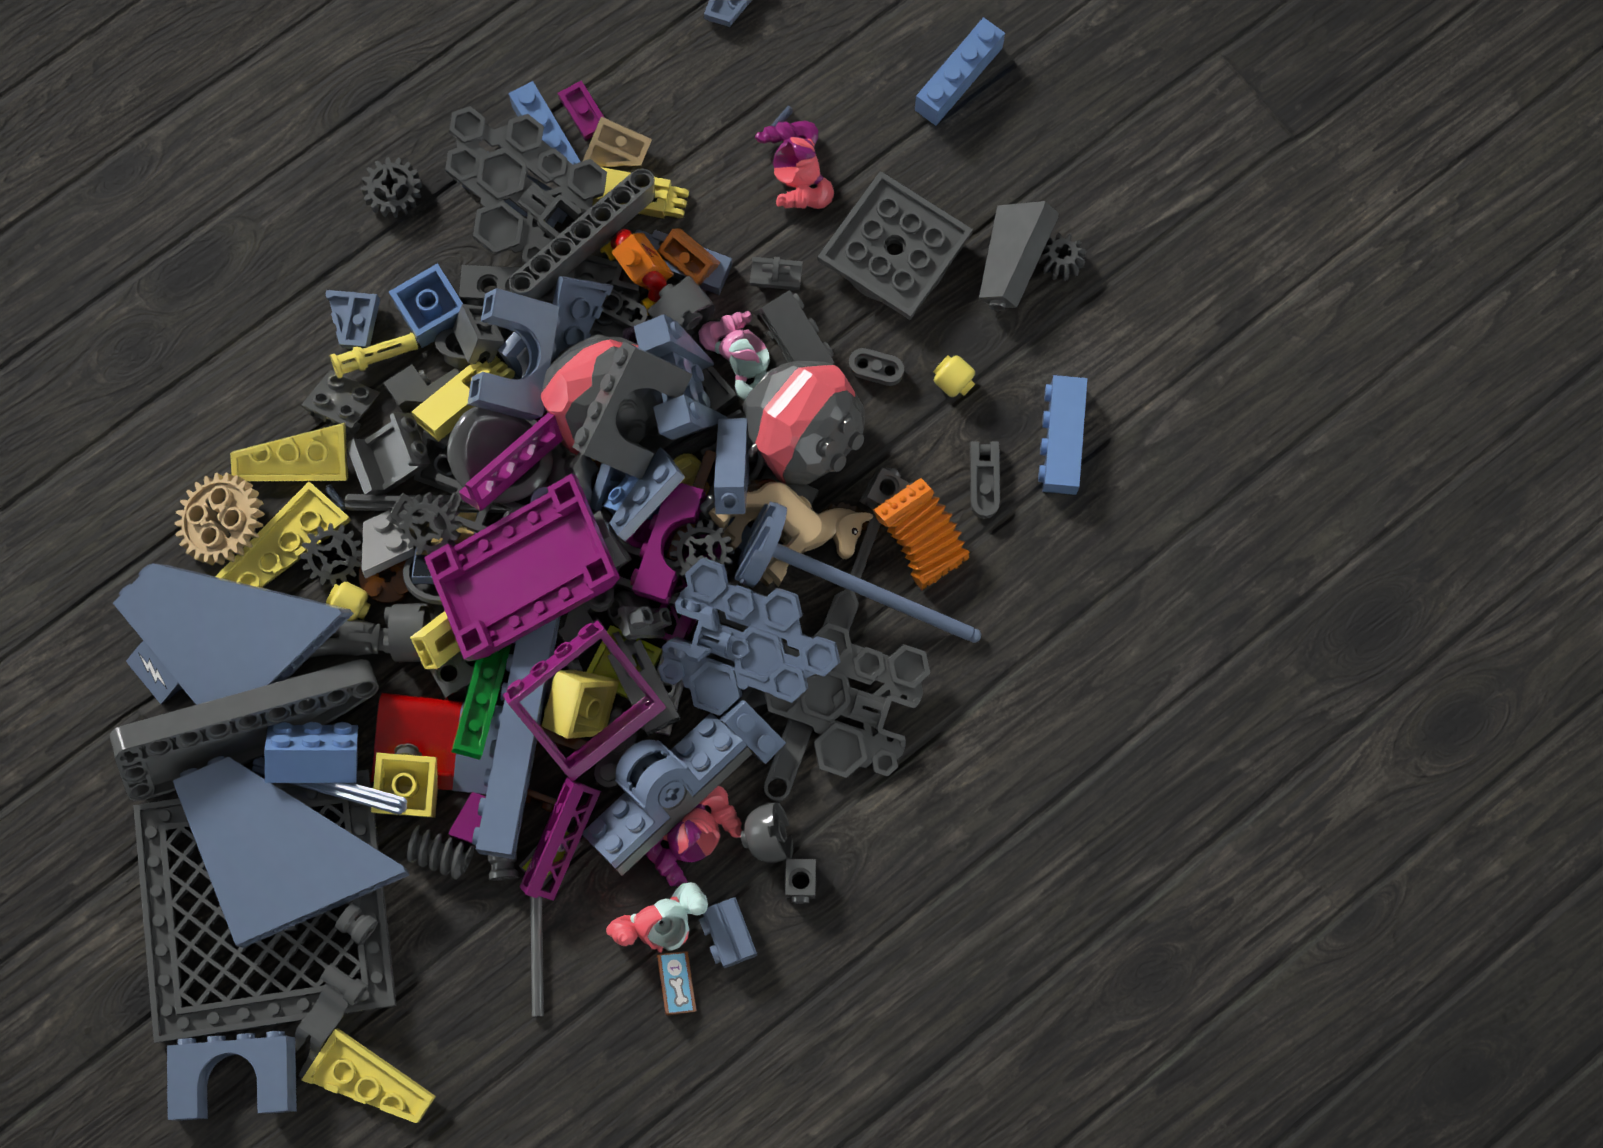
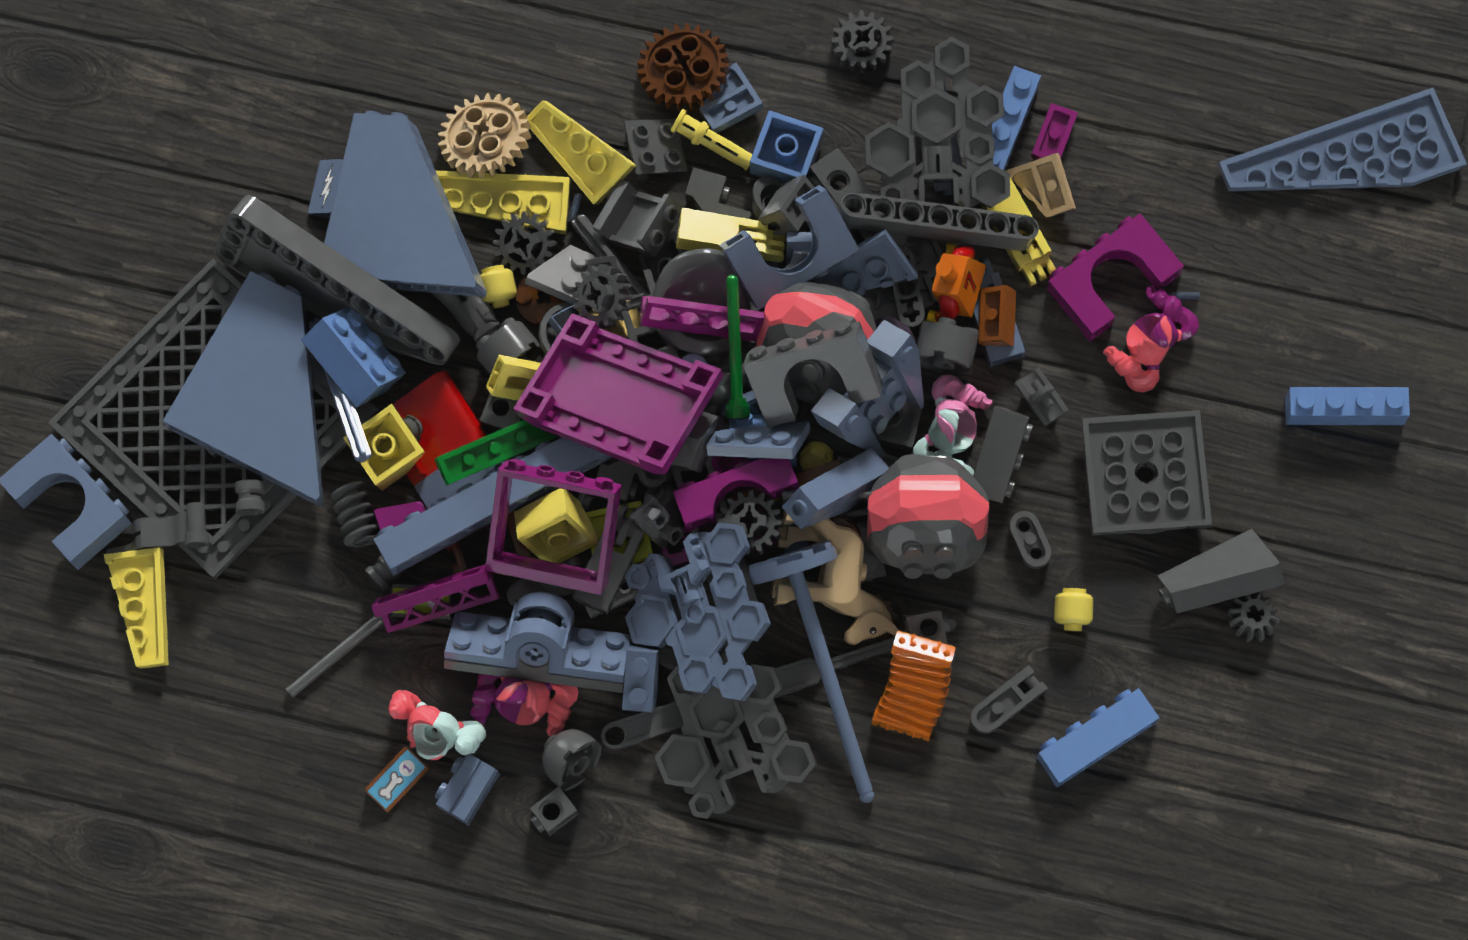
camera: 55 degrees right, 0 degrees up
none -> reddish brown gear [637,23,730,111]
none -> green piece [726,275,750,418]
none -> magenta arch [1047,213,1184,342]

